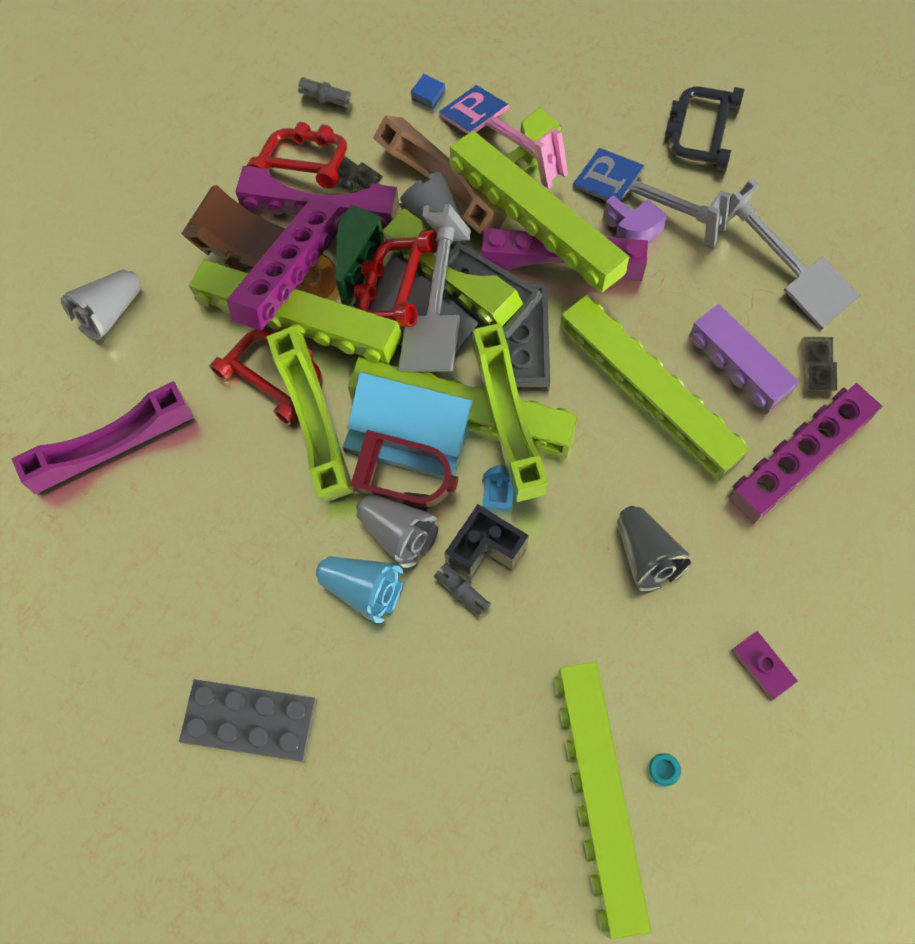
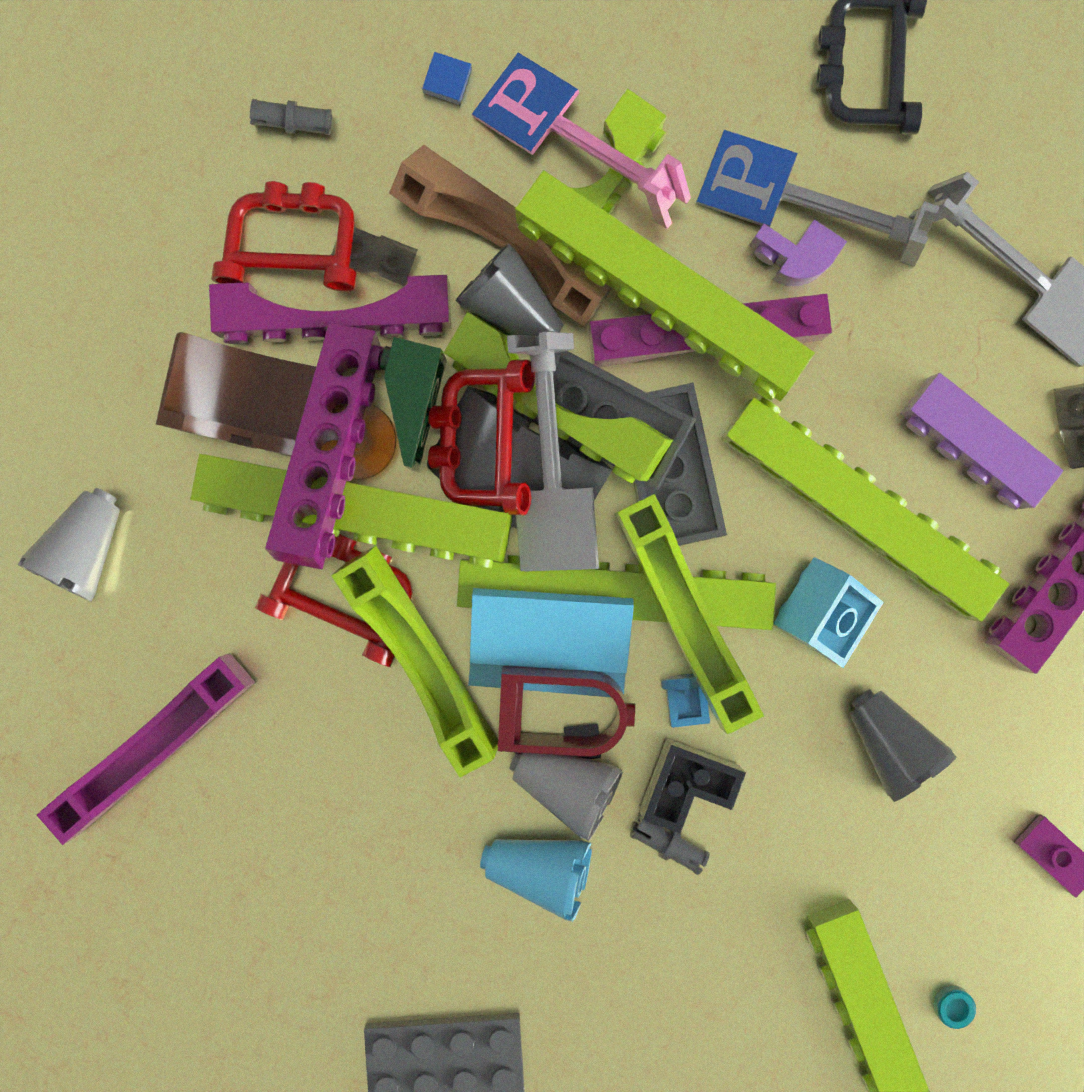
camera: 15 degrees left, 20 degrees up
none -> medium azure slope [773,557,884,668]

